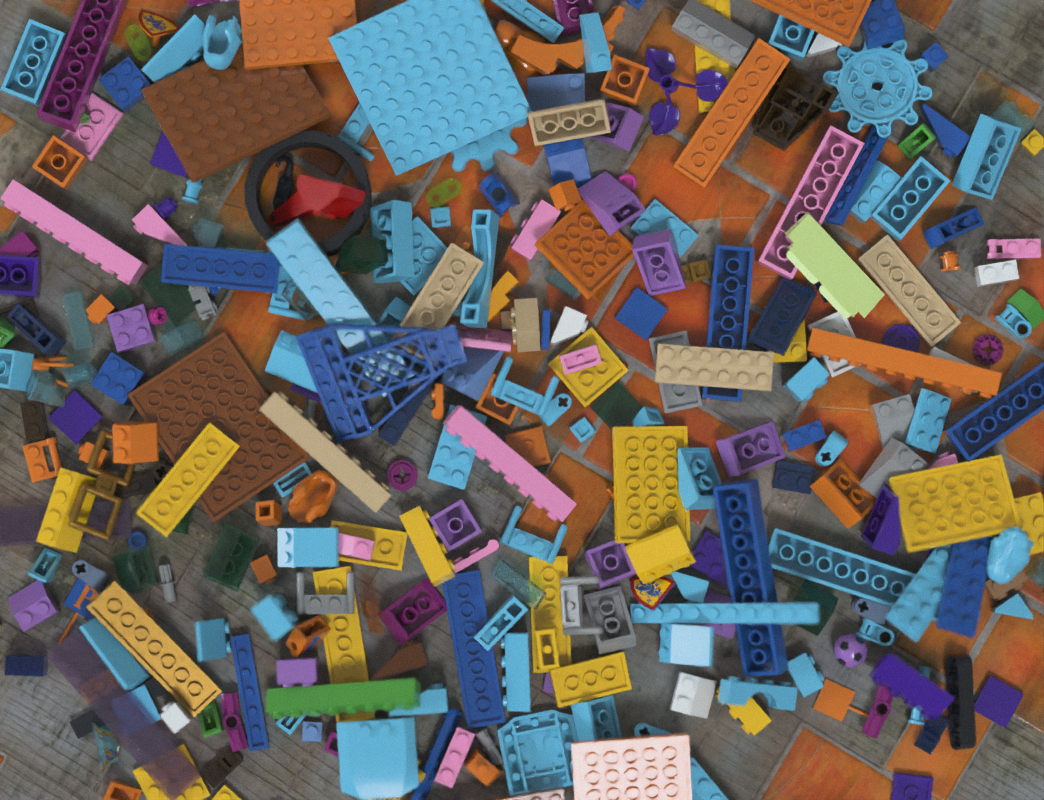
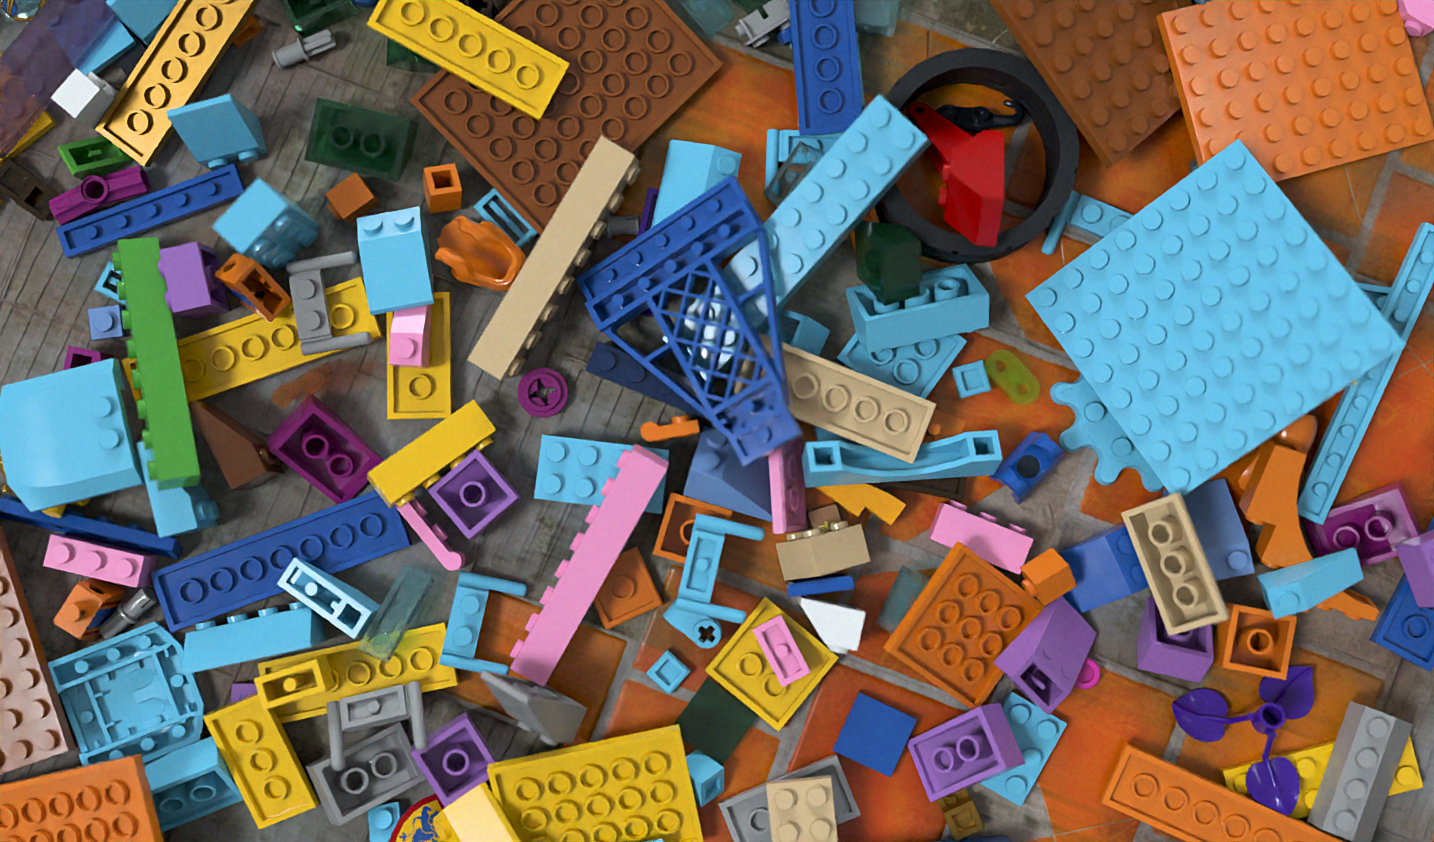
camera: 75 degrees right, 0 degrees up
none -> light grey slope [480,671,587,746]

